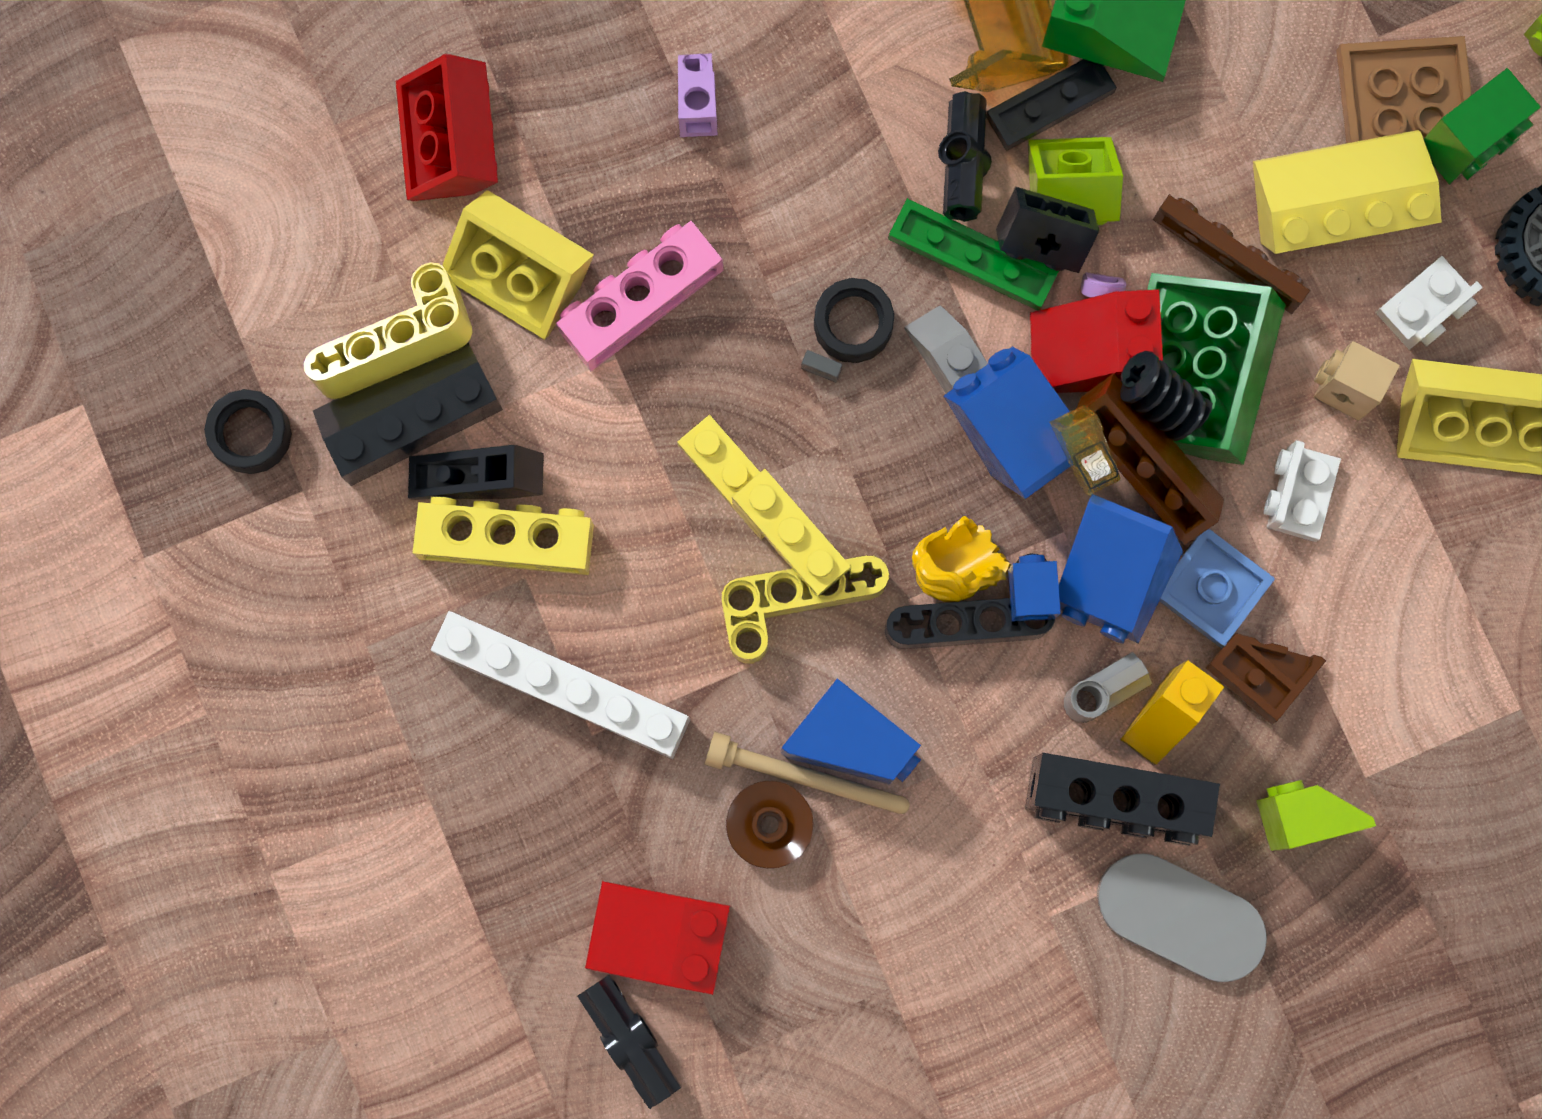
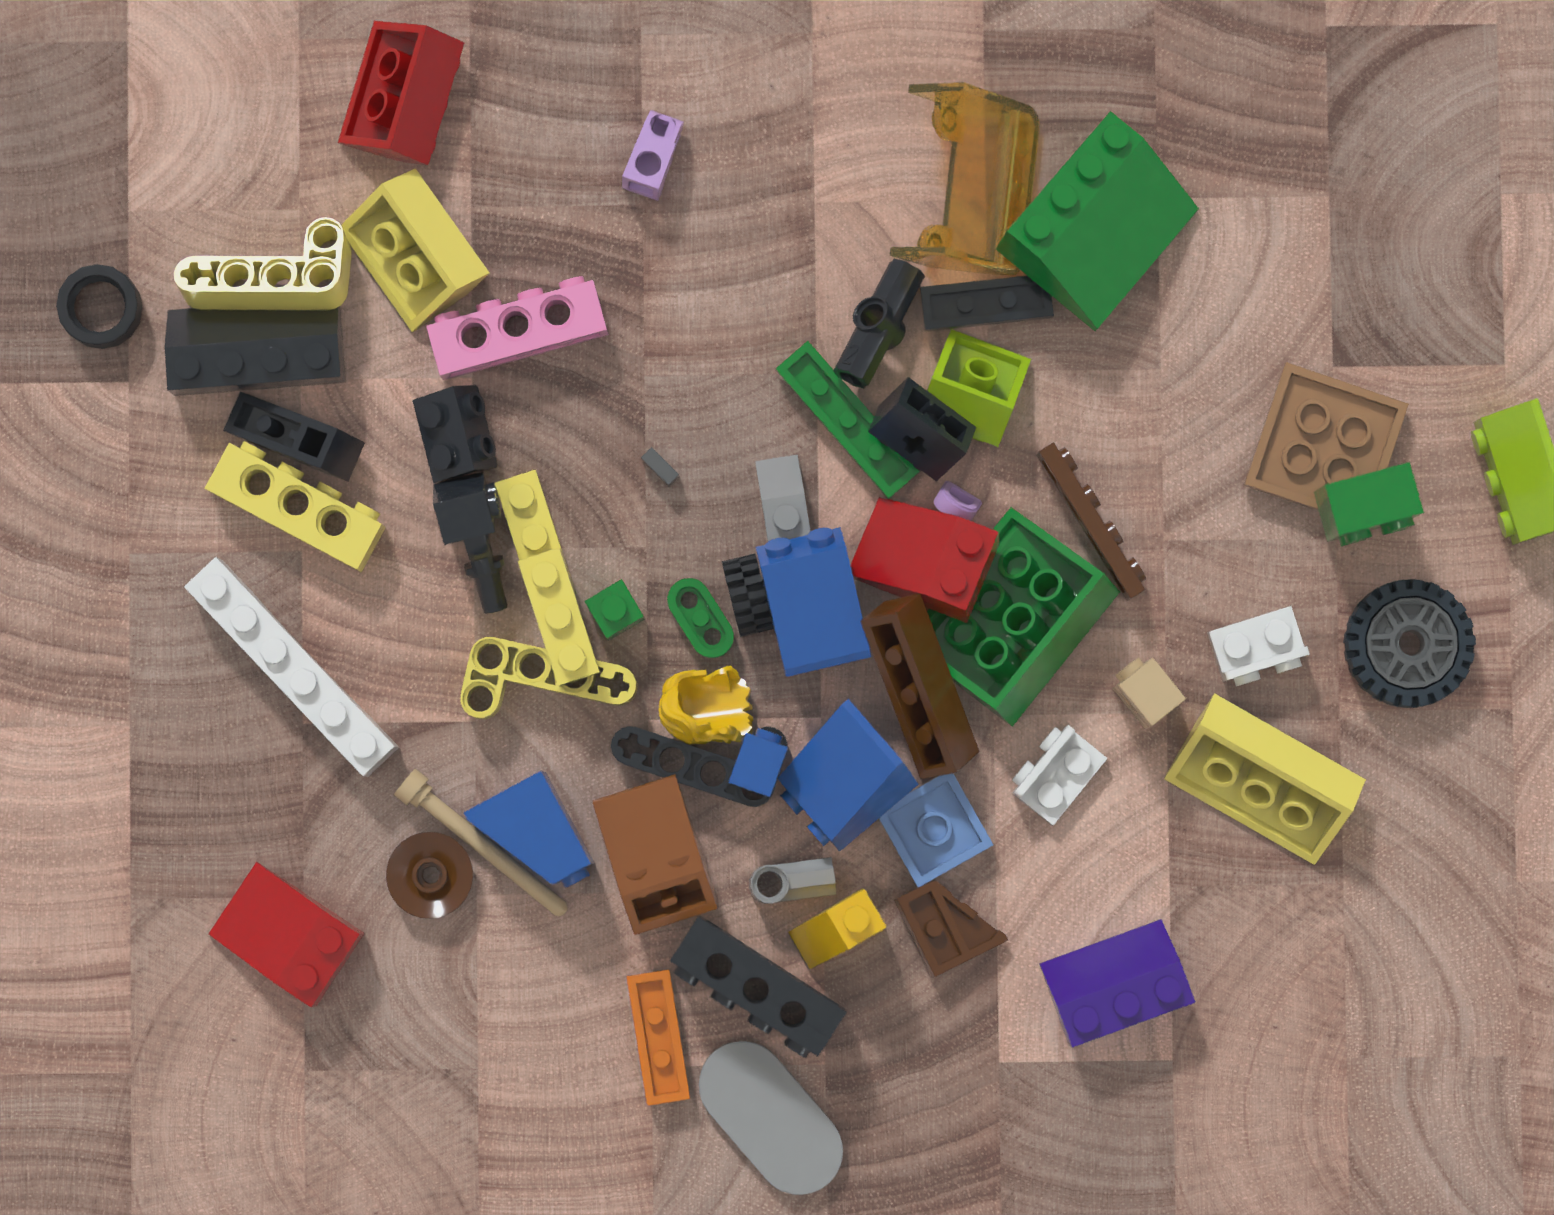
camera: 25 degrees right, 5 degrees up
black piece [577,974,682,1109] -> none
black tyre [814,278,895,363] -> none
clear yellow leg [1049,405,1121,496] -> none
black piece [1120,351,1213,441] -> none
light yellow slope [1253,130,1442,254] -> none
lime slope [1256,780,1376,851] -> none
none -> black bracket [412,385,498,483]
none -> black brick [433,472,507,614]
none -> green brick [584,579,645,641]
none -> dark orange slope [592,774,718,935]
none -> orange plate [626,969,690,1106]
none -> green plate [667,578,734,658]
none -> black tyre [722,553,774,637]
none -> dark purple slope [1039,919,1196,1048]

